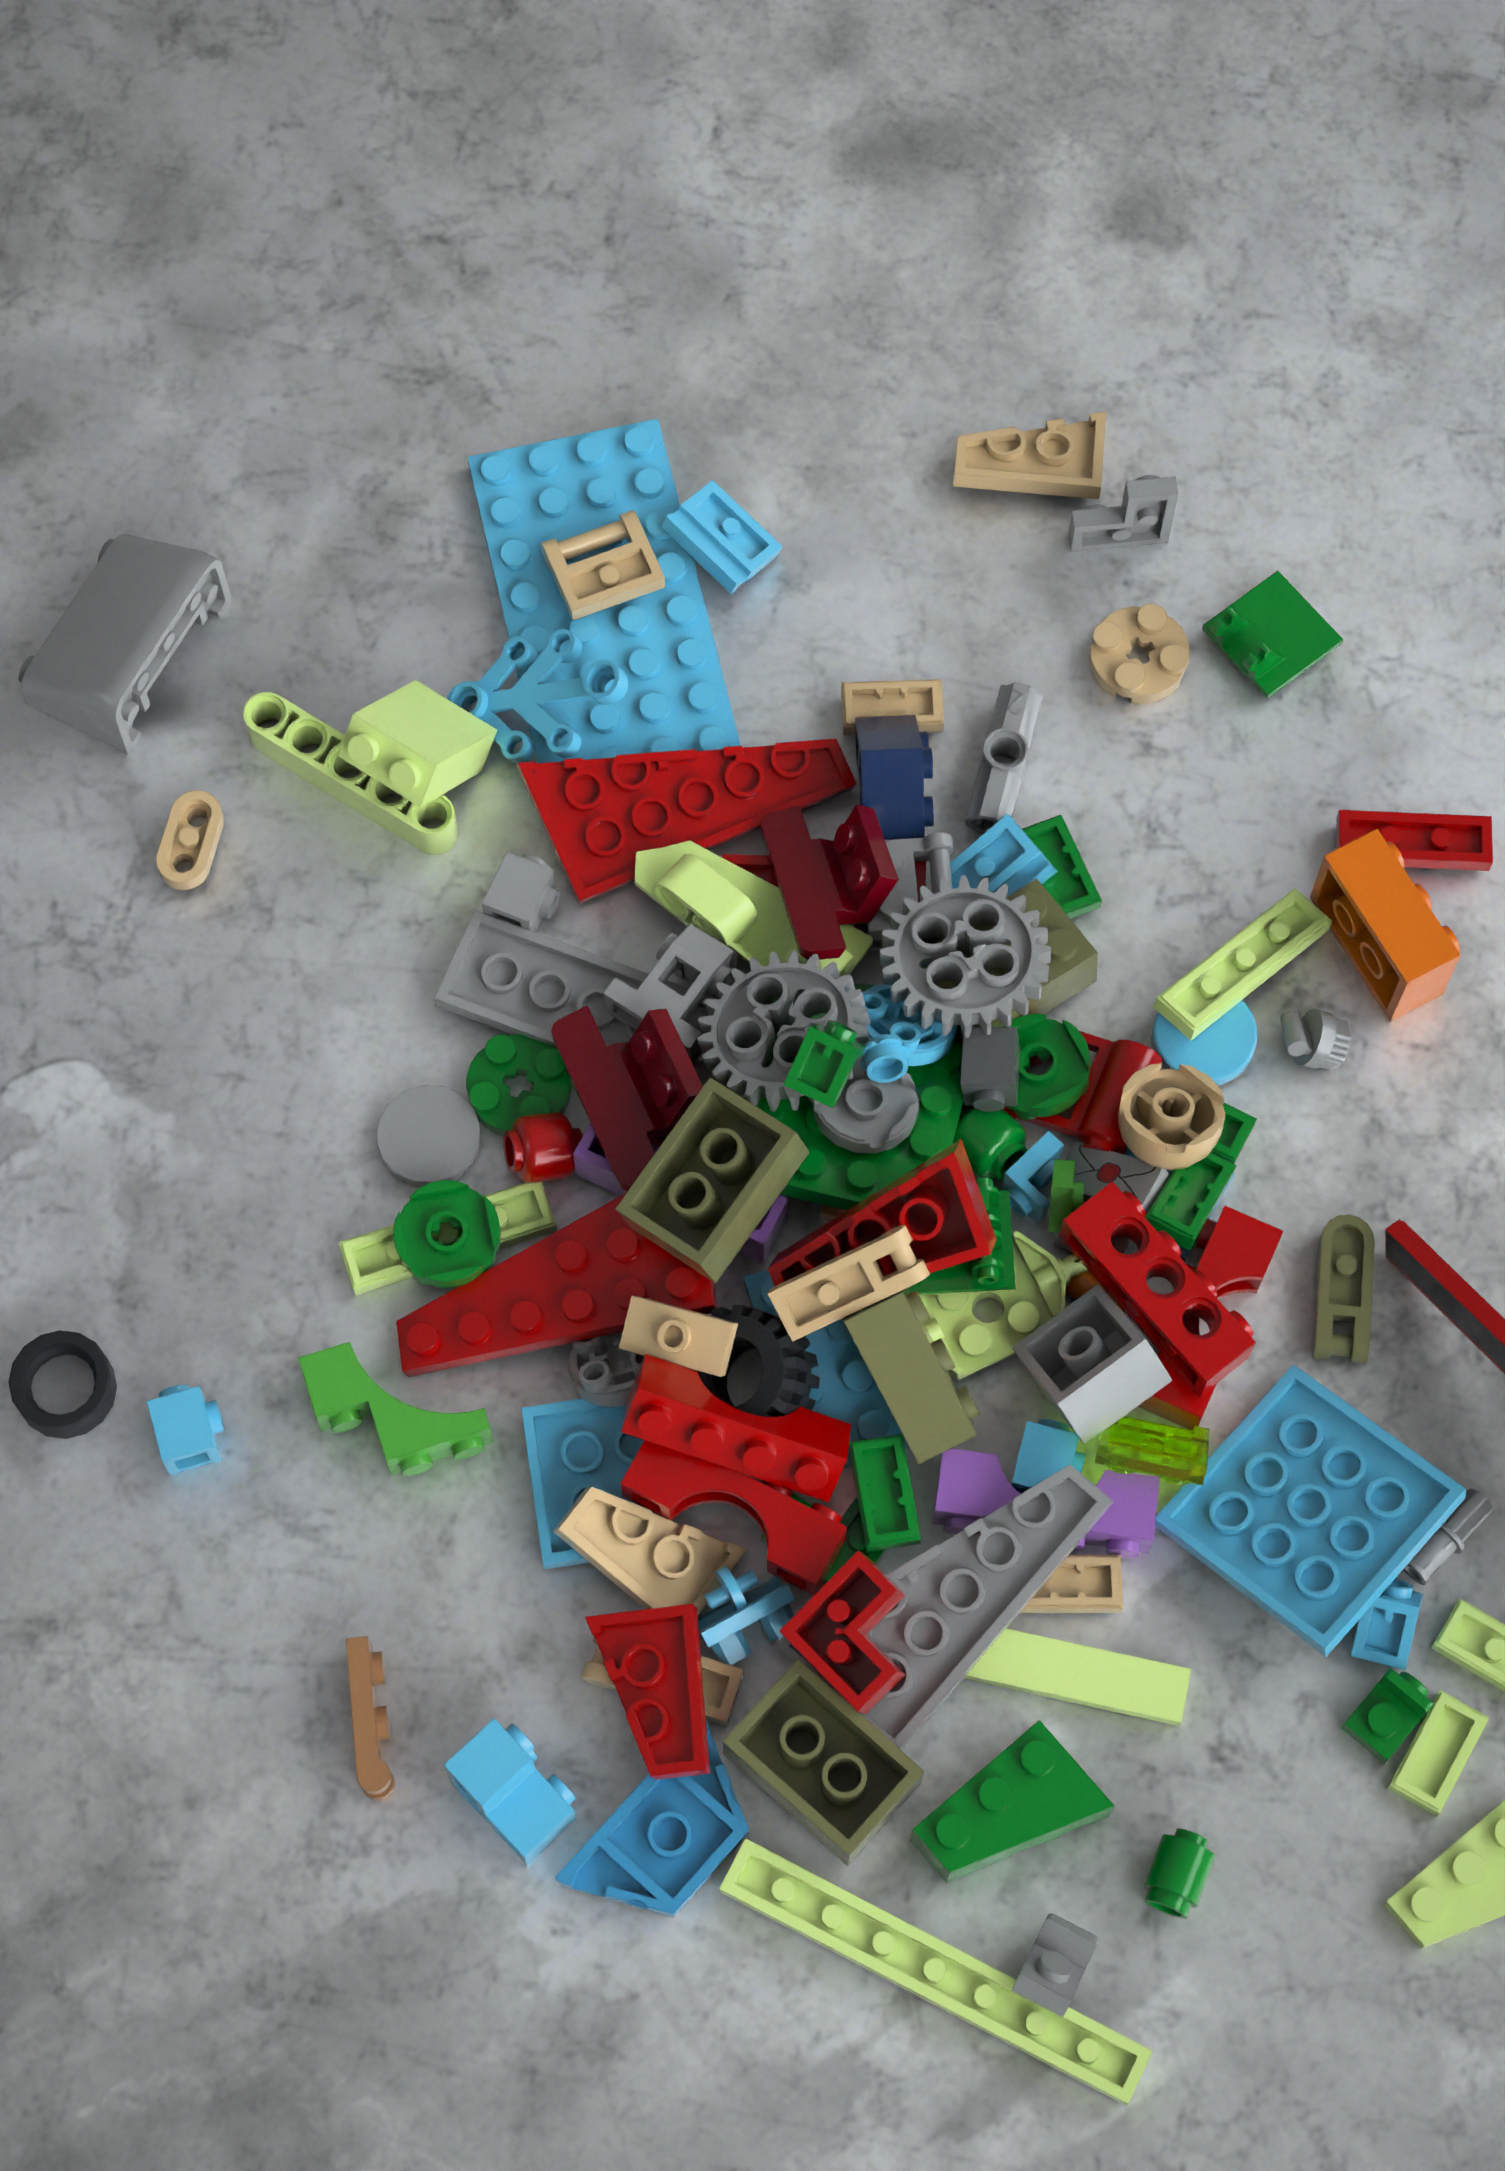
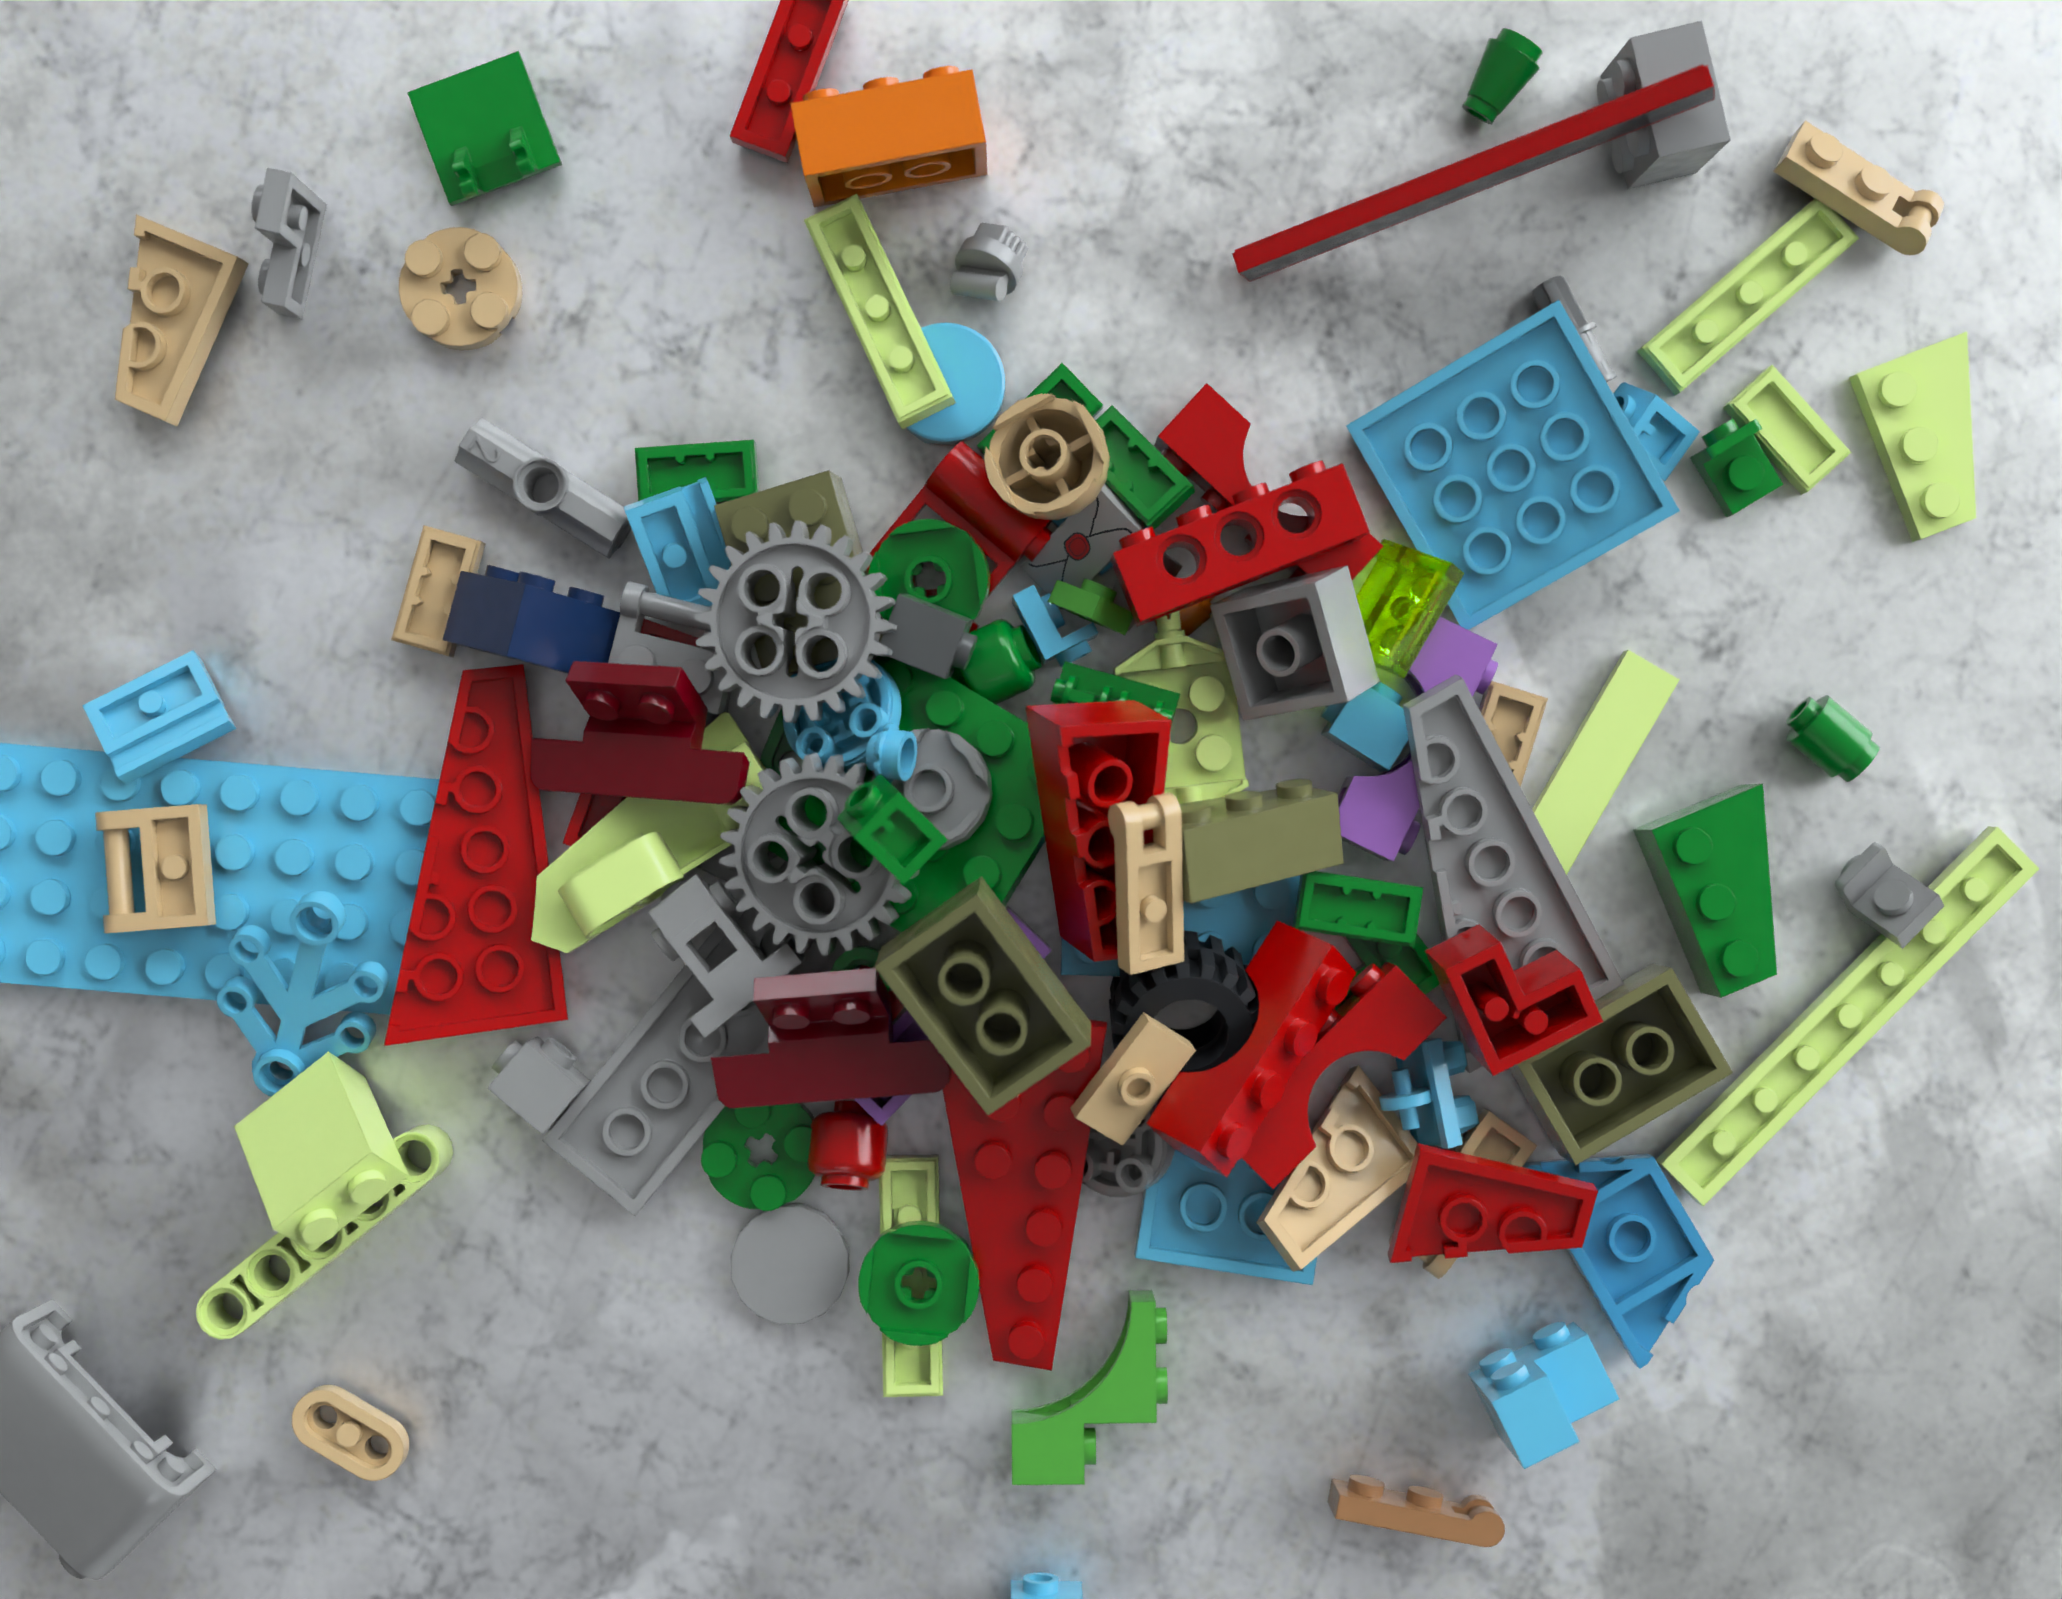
camera: 70 degrees left, 20 degrees up
olive plate [1311,1214,1375,1364] -> none

